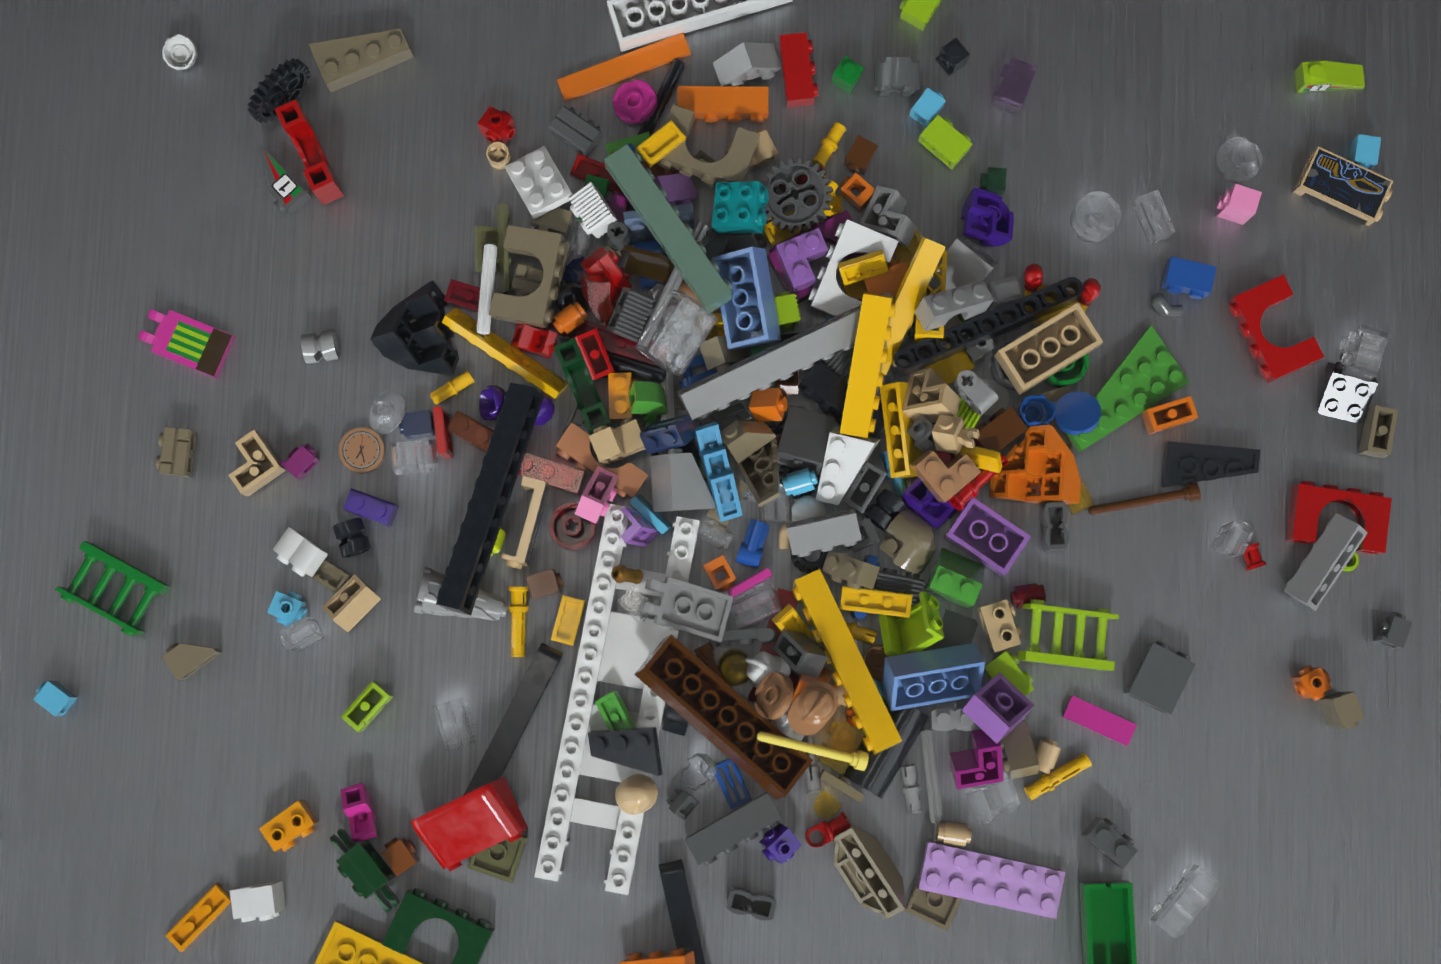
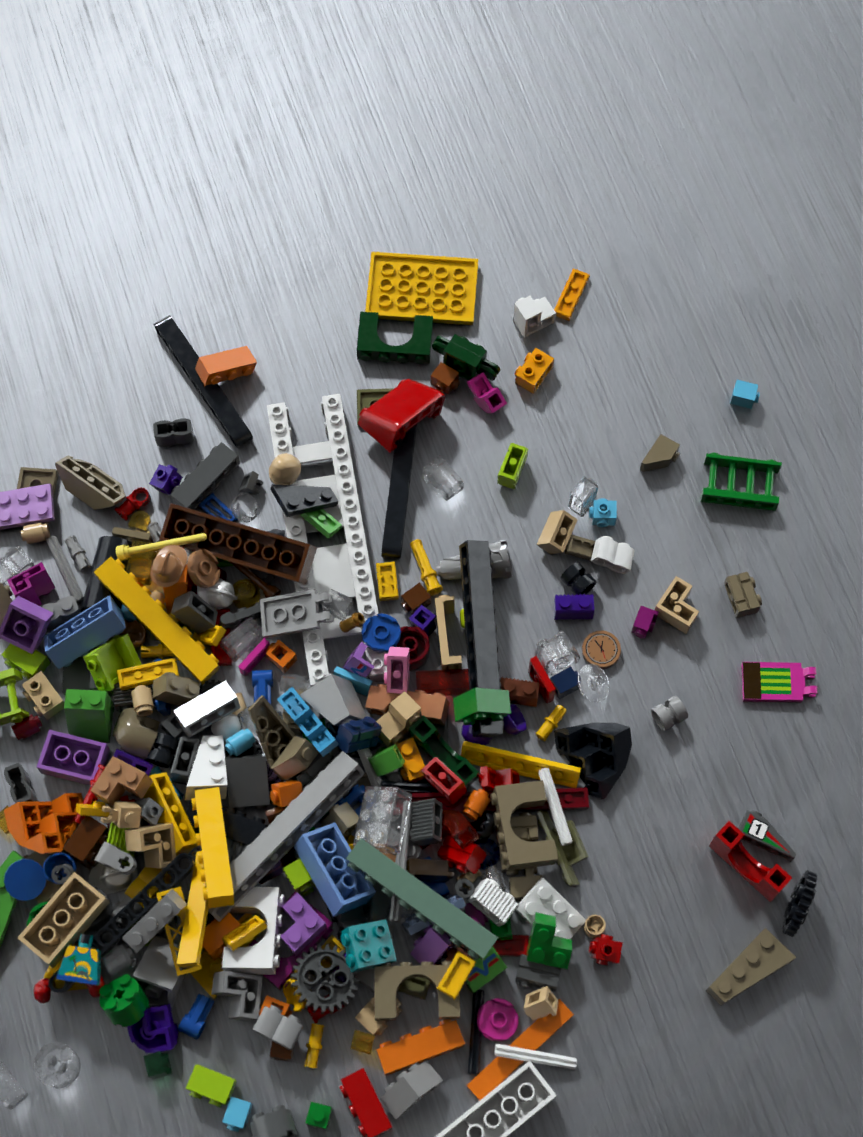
camera: 160 degrees right, 15 degrees down
none -> dark grey bush [51,864,75,884]
none -> torso [56,934,101,985]
none -> green brick [99,974,149,1027]
none -> tan brick [131,685,154,716]
none -> blue piece [178,994,215,1040]
none -> light grey brick [253,1005,303,1050]
none -> clear yellow tile [351,1030,375,1055]
none -> blue tile [362,613,401,653]
none -> dark purple brick [409,605,436,637]
none -> green brick [453,688,511,725]
none -> white axle [494,1044,577,1070]
none -> tan brick [524,986,558,1020]
none -> green brick [526,912,572,970]

